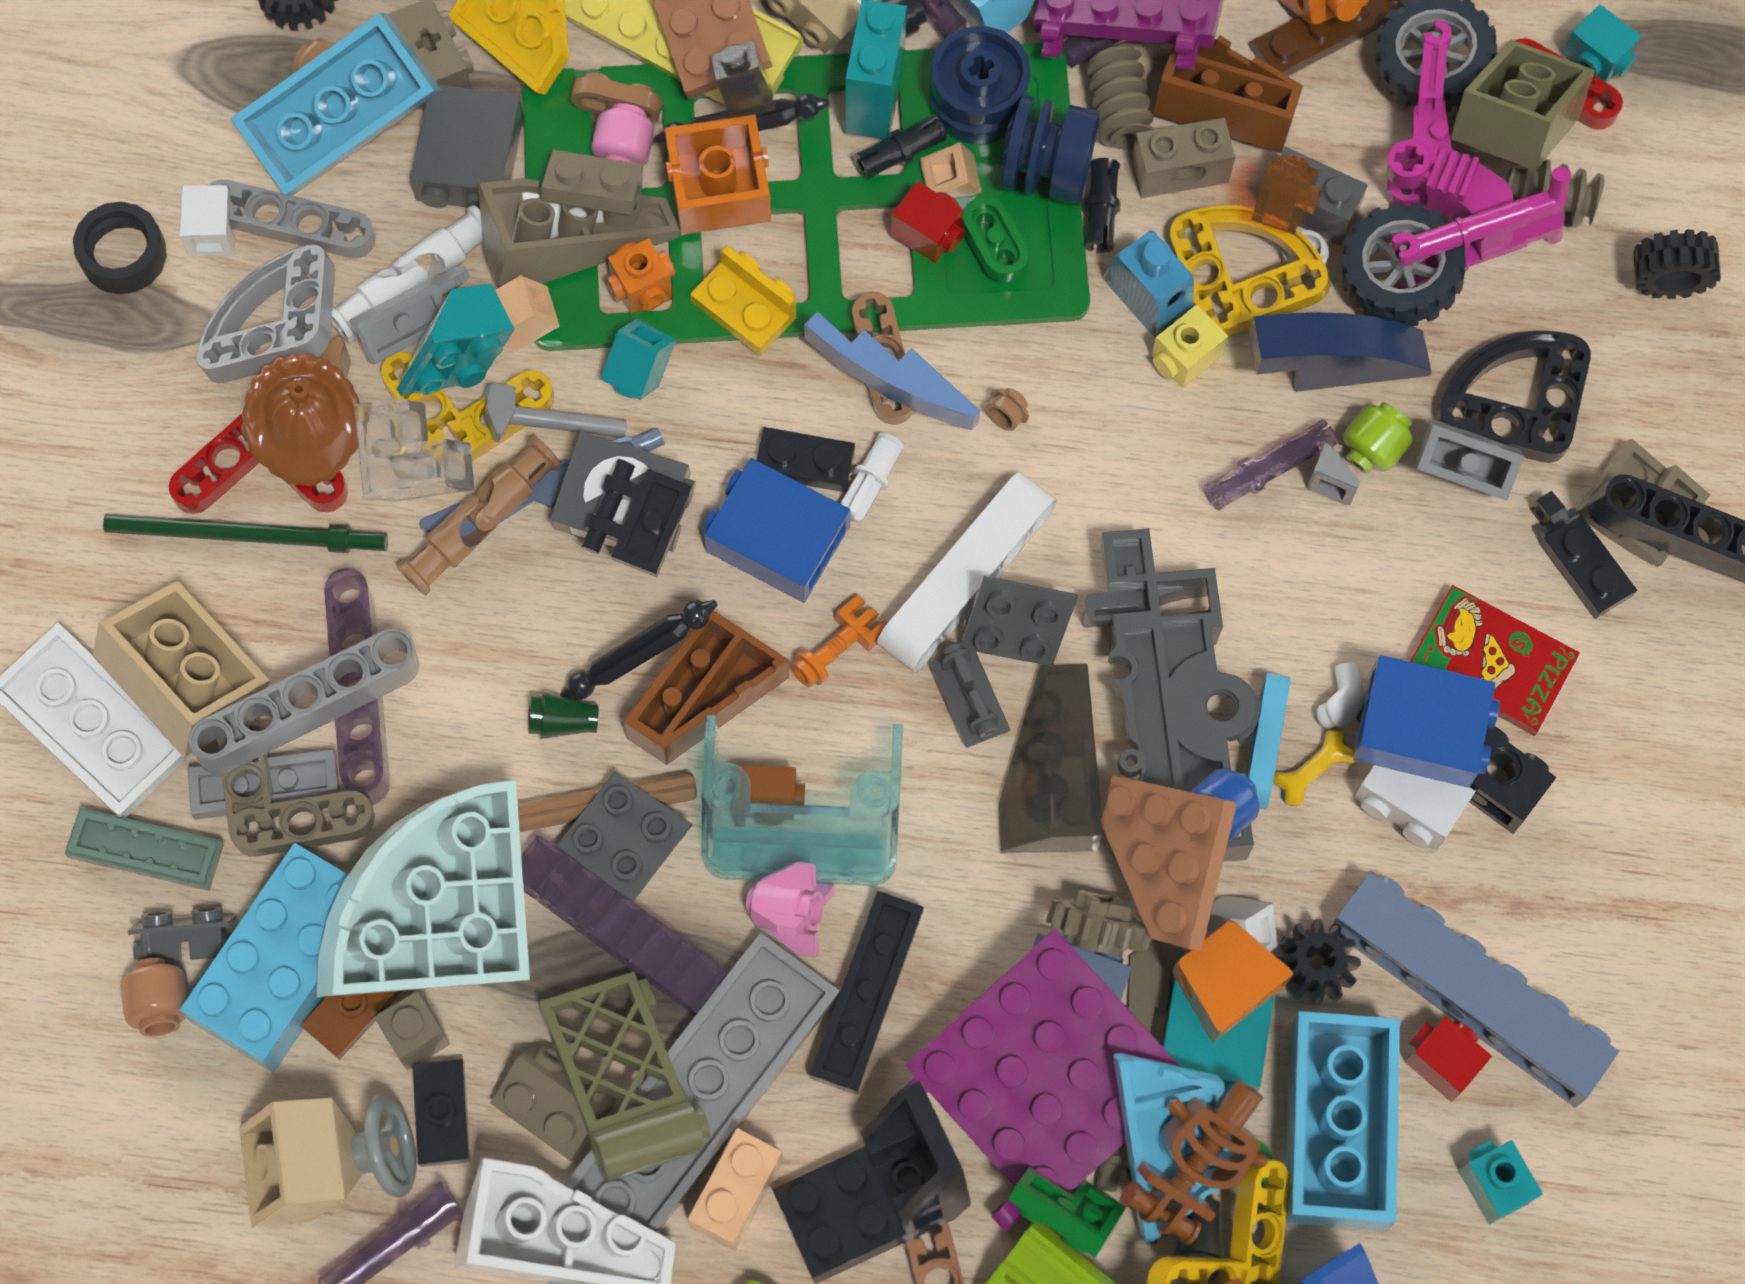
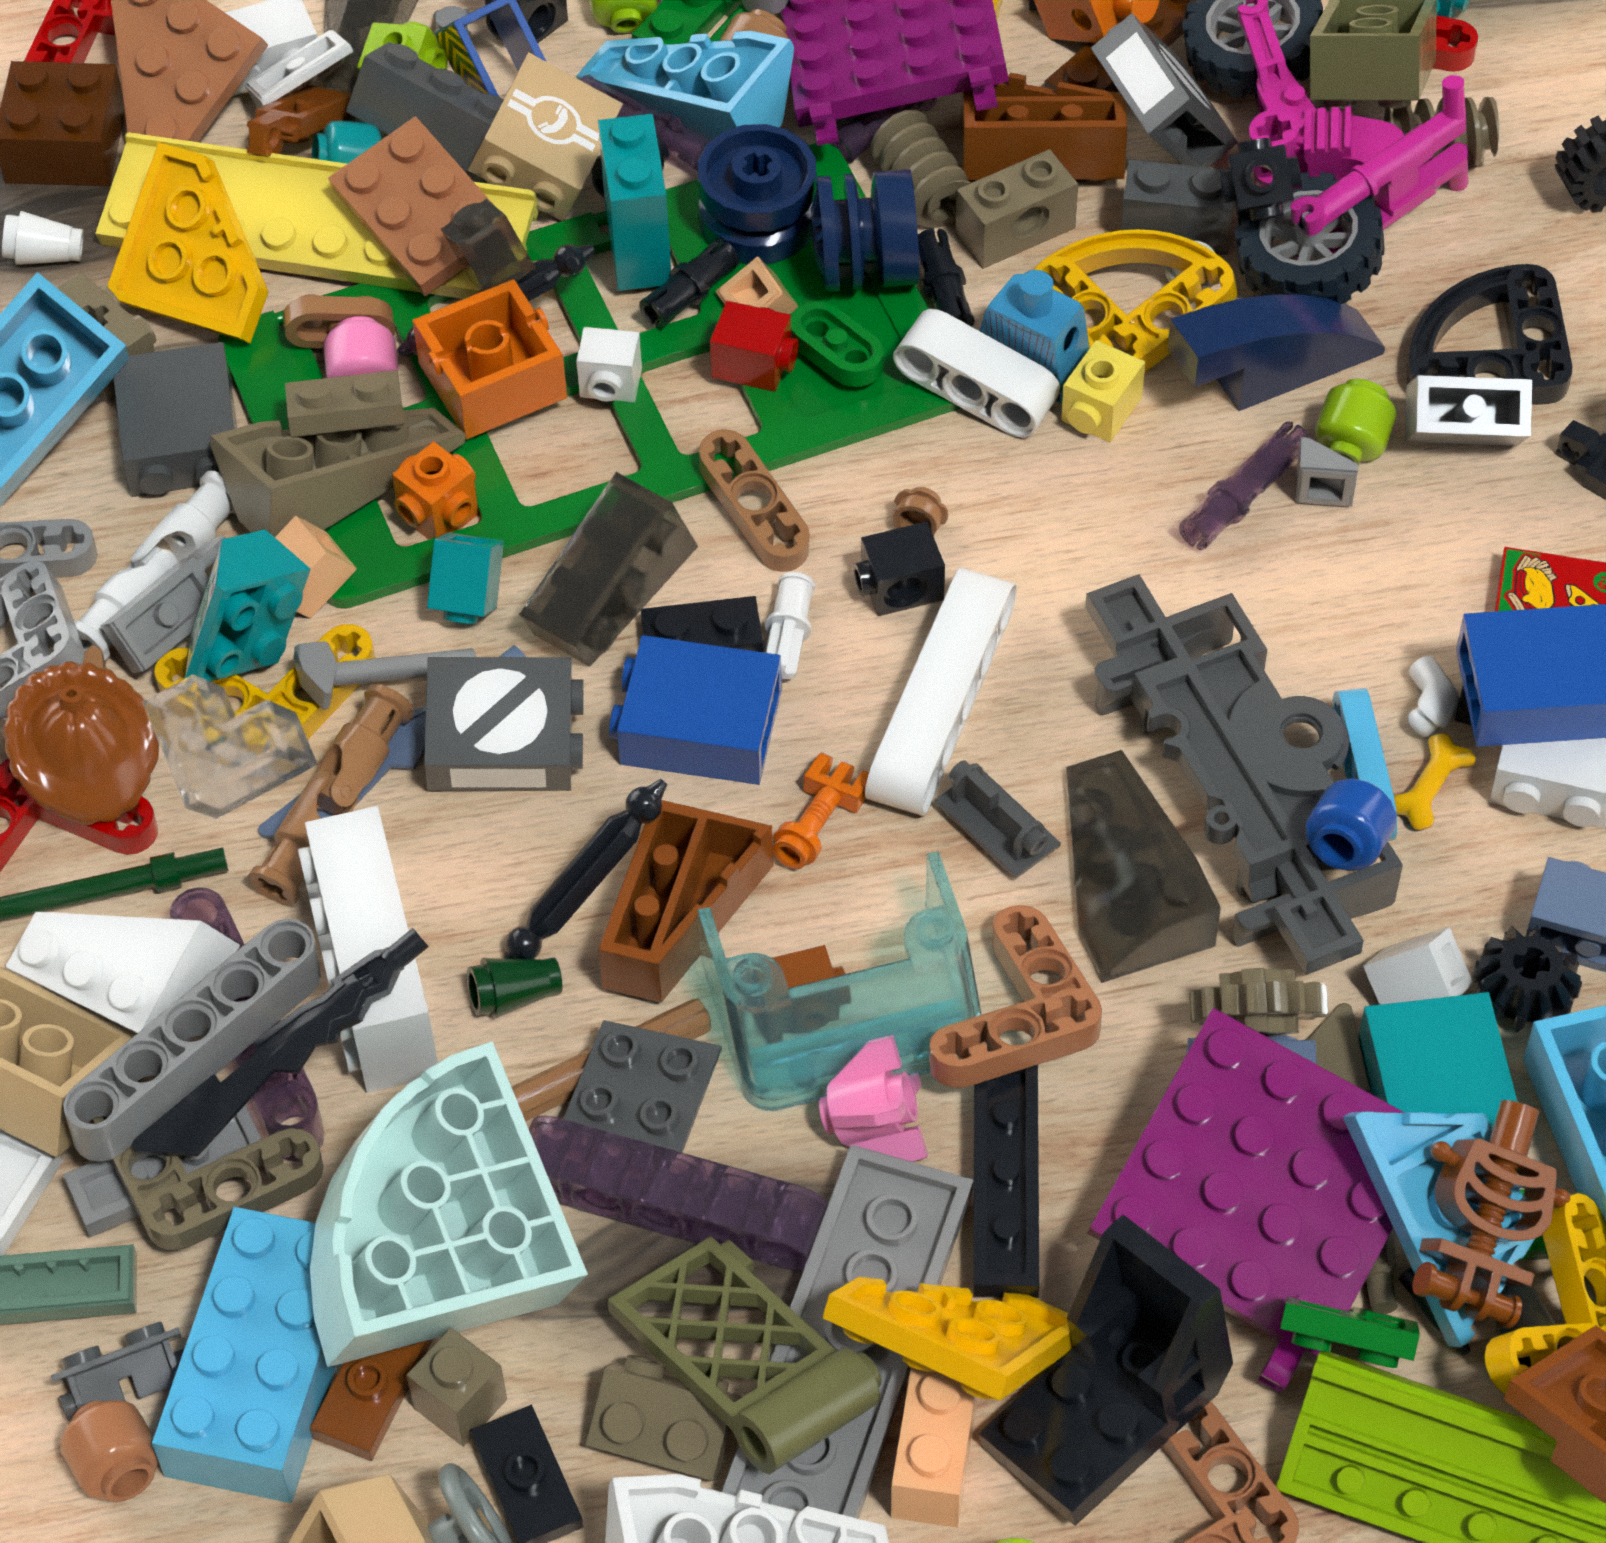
camera: 15 degrees left, 15 degrees down
black plate [581,459,693,577] -> none
yellow bracket [690,245,796,356] -> none
medium blue slope [804,311,980,431] -> none
dark grey hinge [961,576,1078,666] -> none
nougat plate [1101,775,1237,951] -> none
orange torso [1172,920,1294,1042] -> none
clear orange brick [1251,155,1323,235] -> none
none -> white wedge [5,912,240,1042]
none -> black sword [132,927,429,1156]
none -> white brick [298,806,438,1093]
none -> clear smoke wedge [519,472,699,667]
none -> white plate [576,327,642,403]
none -> yellow plate [822,1277,1073,1401]
none -> black brick [853,521,945,617]
none -> white beam [893,309,1060,438]
none -> nougat beam [929,905,1102,1088]
none -> dark grey brick [1091,13,1239,168]
none -> black brick [1219,138,1302,221]

